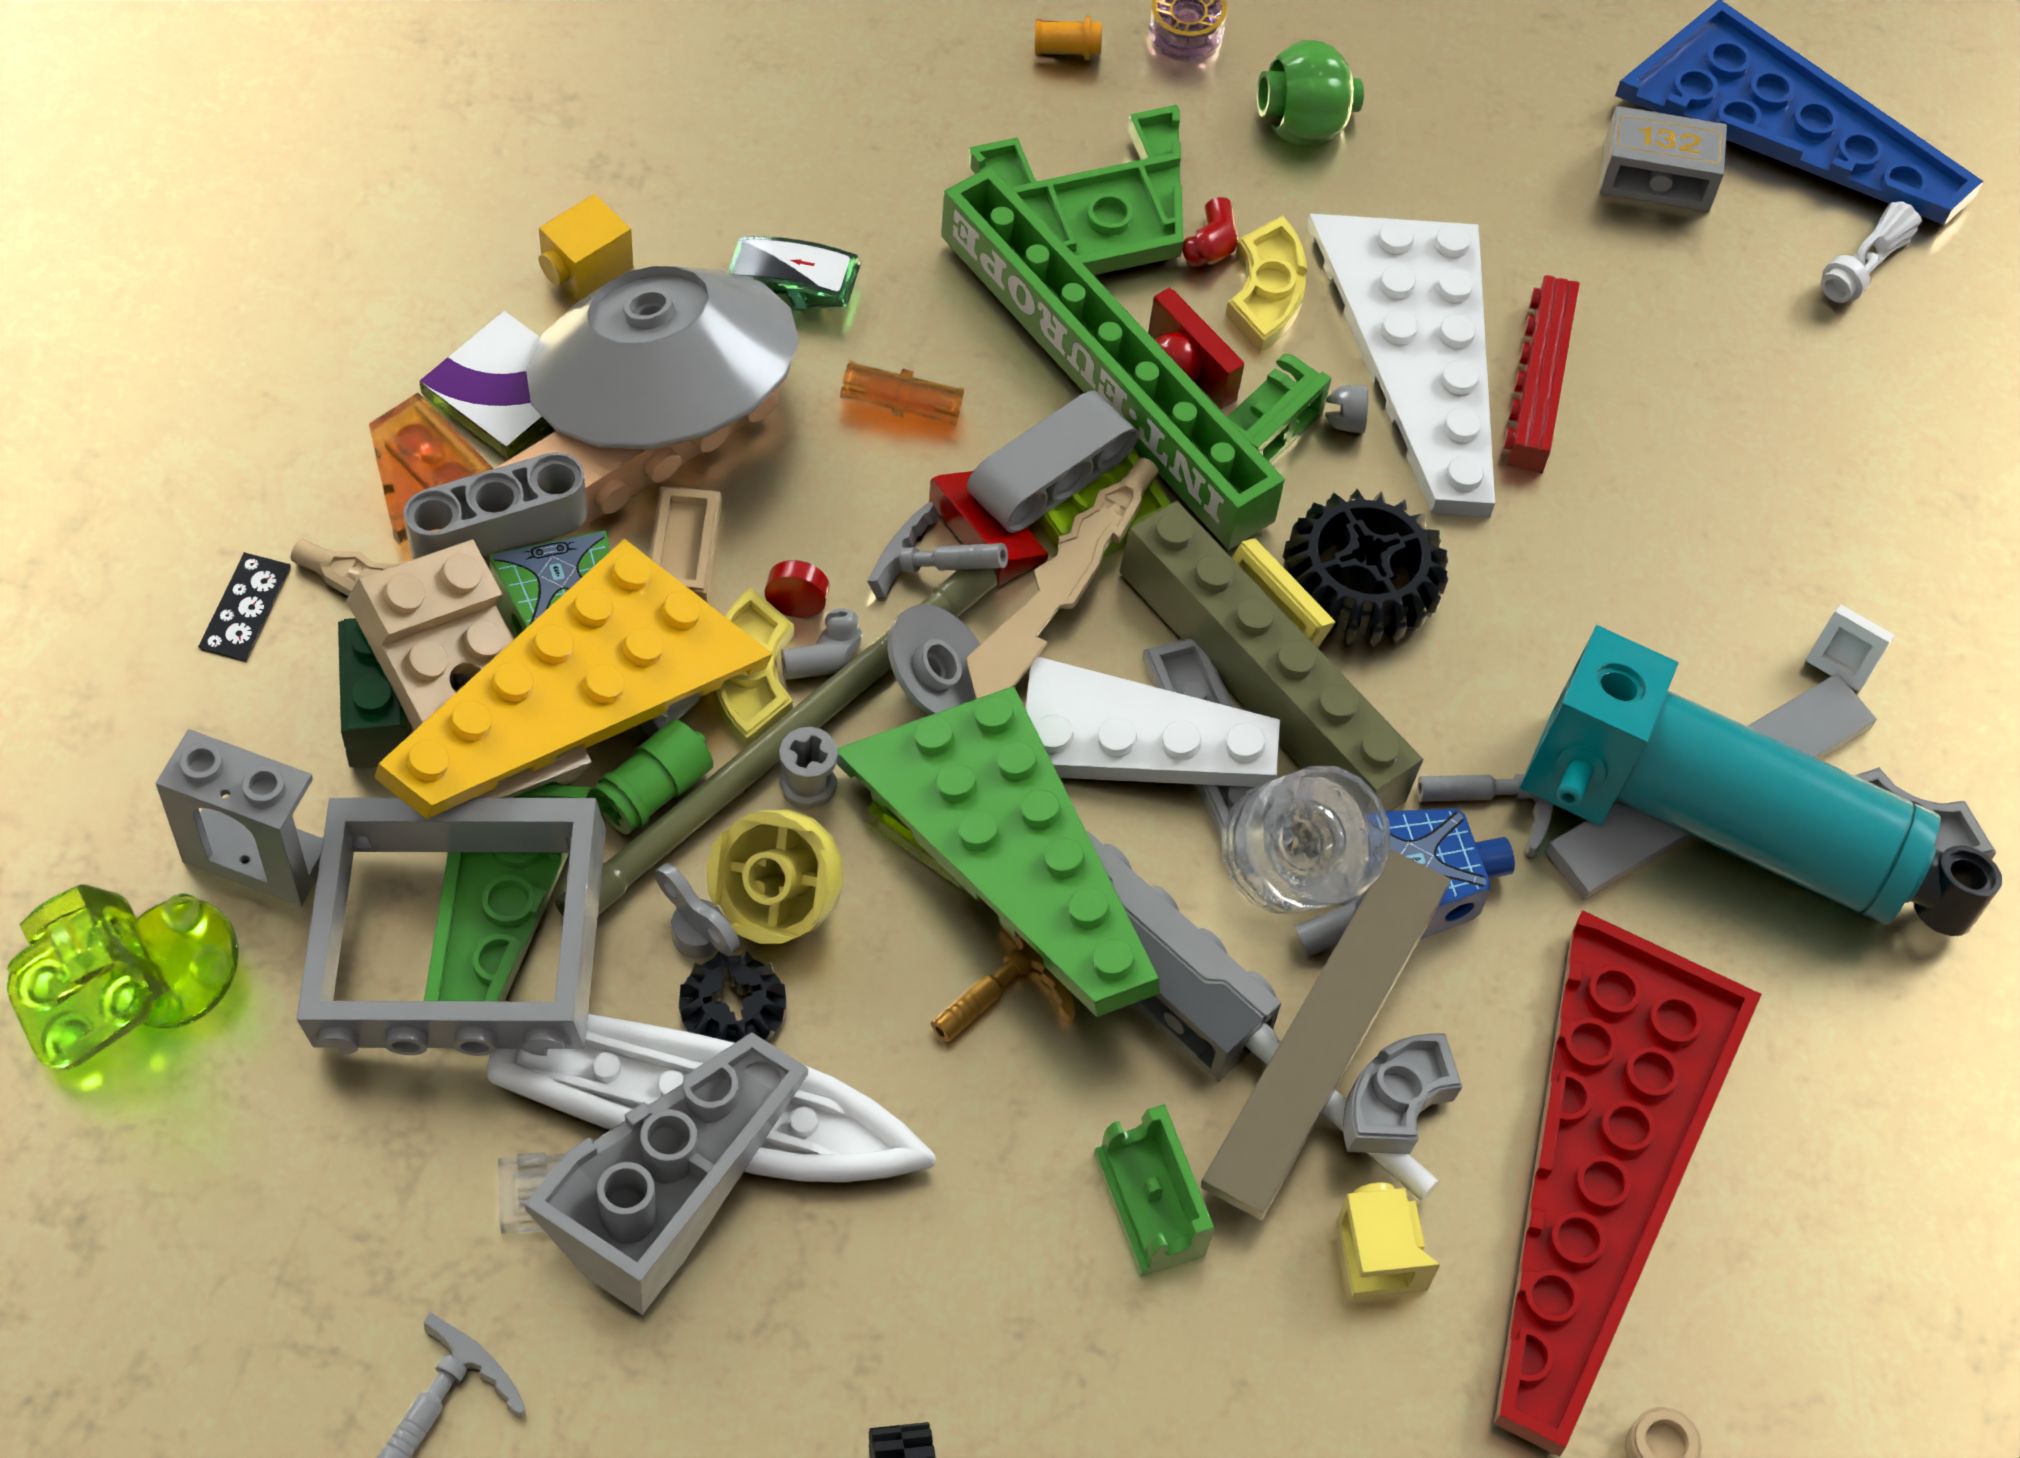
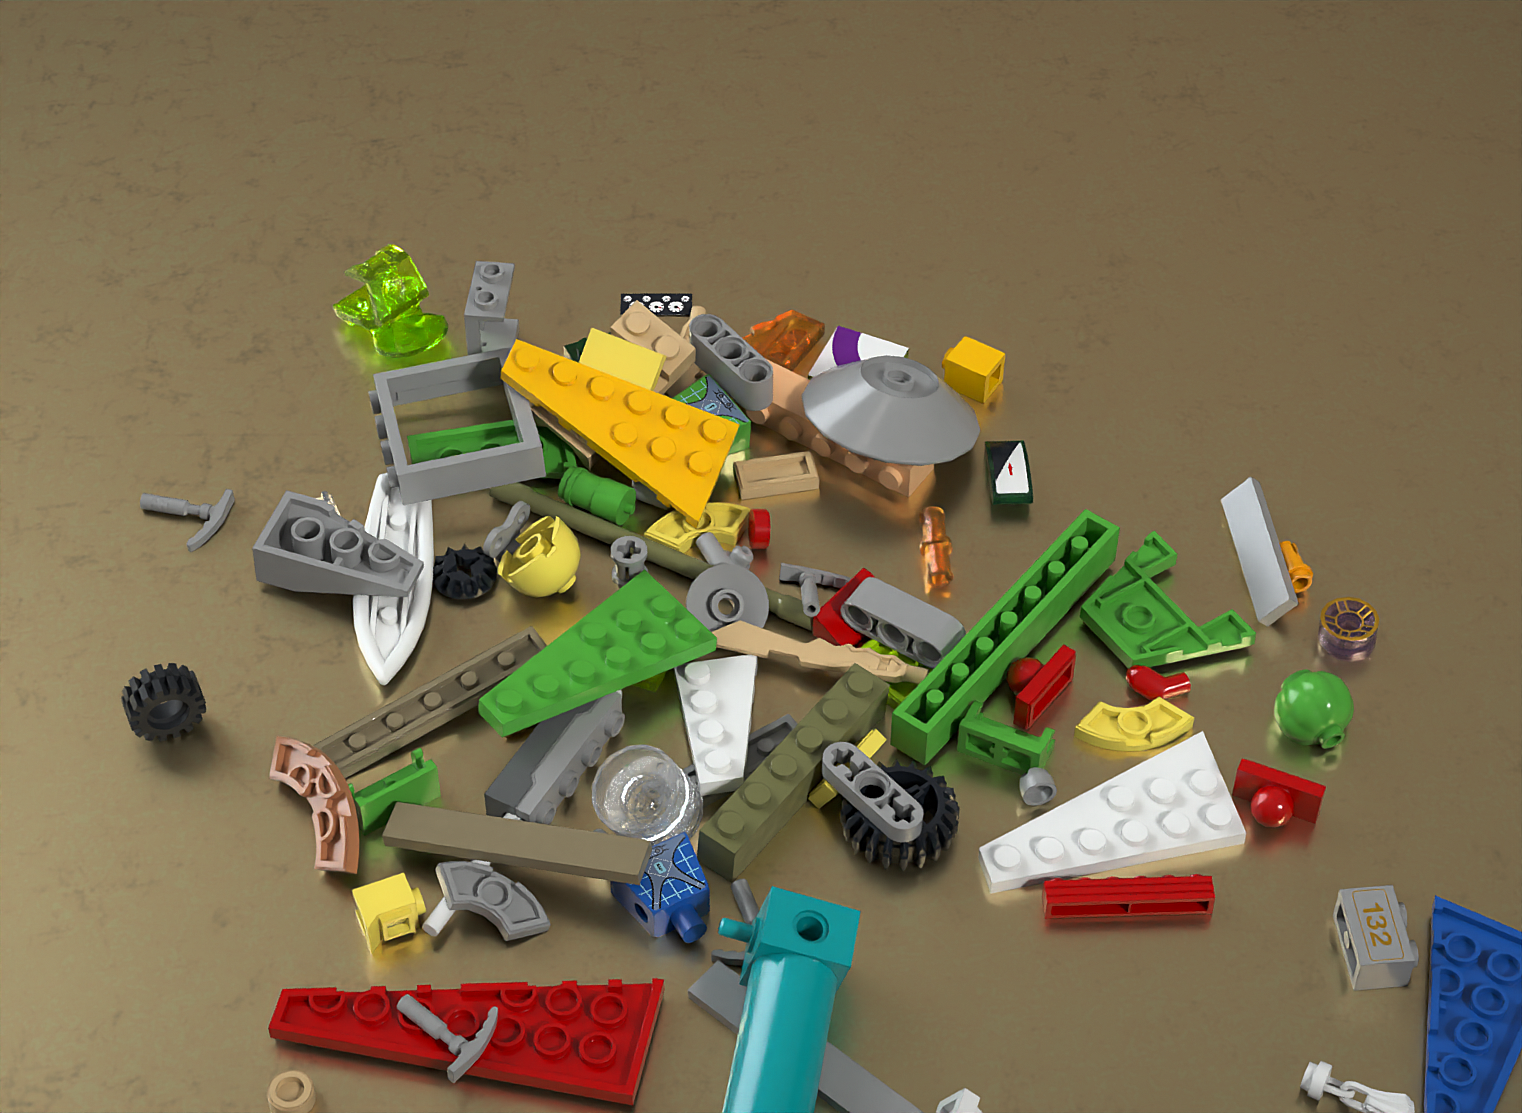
camera: 80 degrees right, 10 degrees down
none -> nougat tile [269,736,359,874]
none -> dark tan tile [313,626,547,778]
none -> light grey piece [397,994,498,1083]
none -> light yellow tile [579,327,667,391]
none -> light grey beam [822,742,923,842]
none -> light grey tile [1221,477,1299,626]
none -> red tile [1232,758,1326,828]

